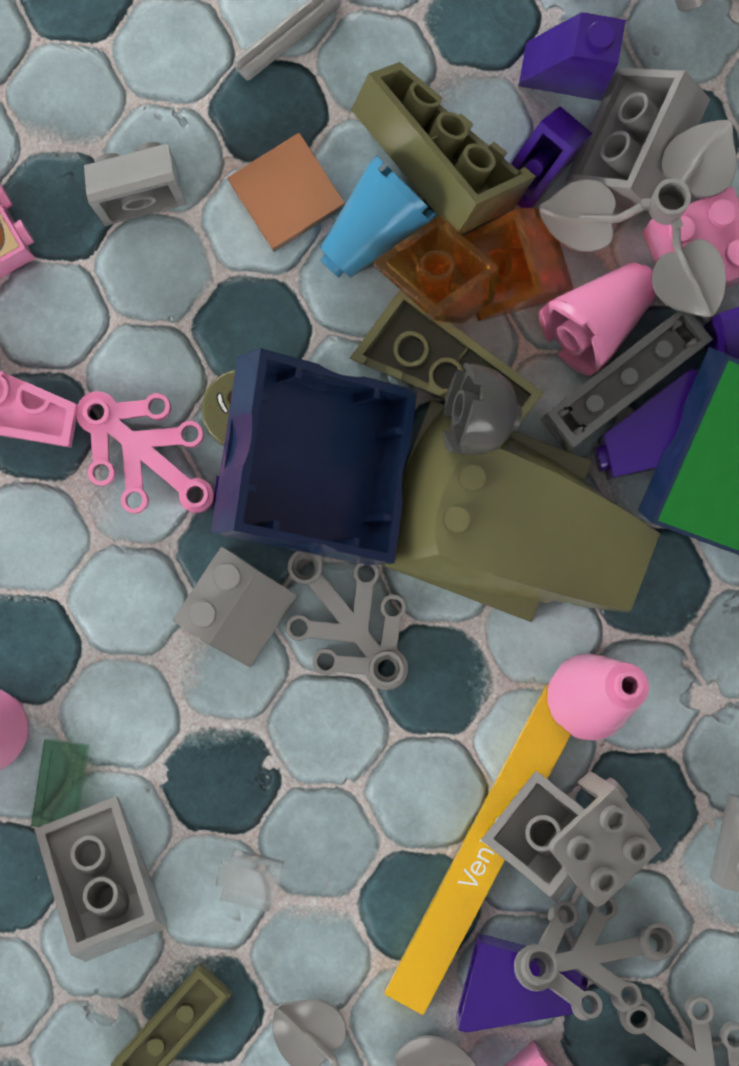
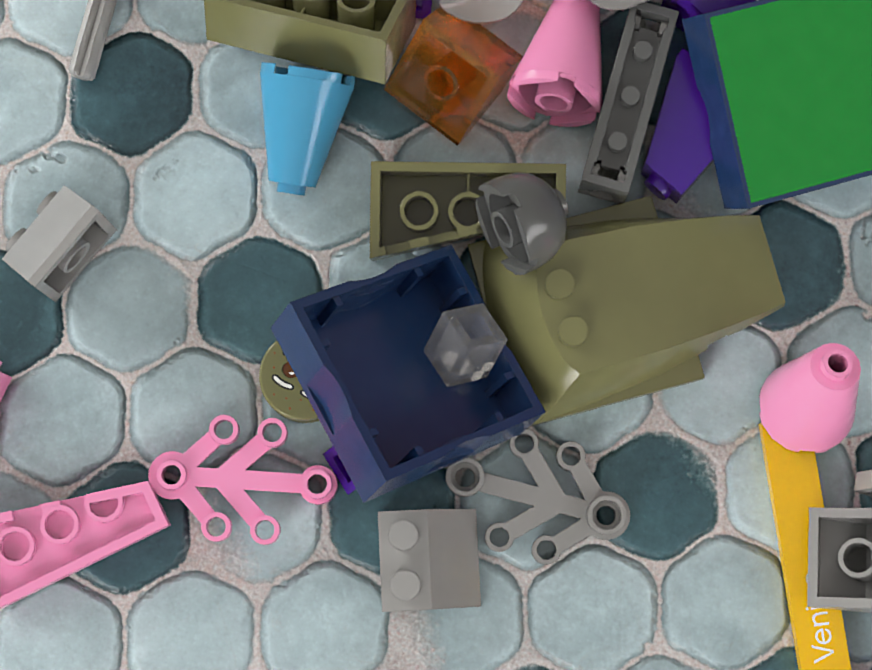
camera: 35 degrees left, 5 degrees down
nougat tile [227,133,345,252] -> none
clear orange slope [374,216,500,324] -> none
none -> clear brick [424,303,508,387]

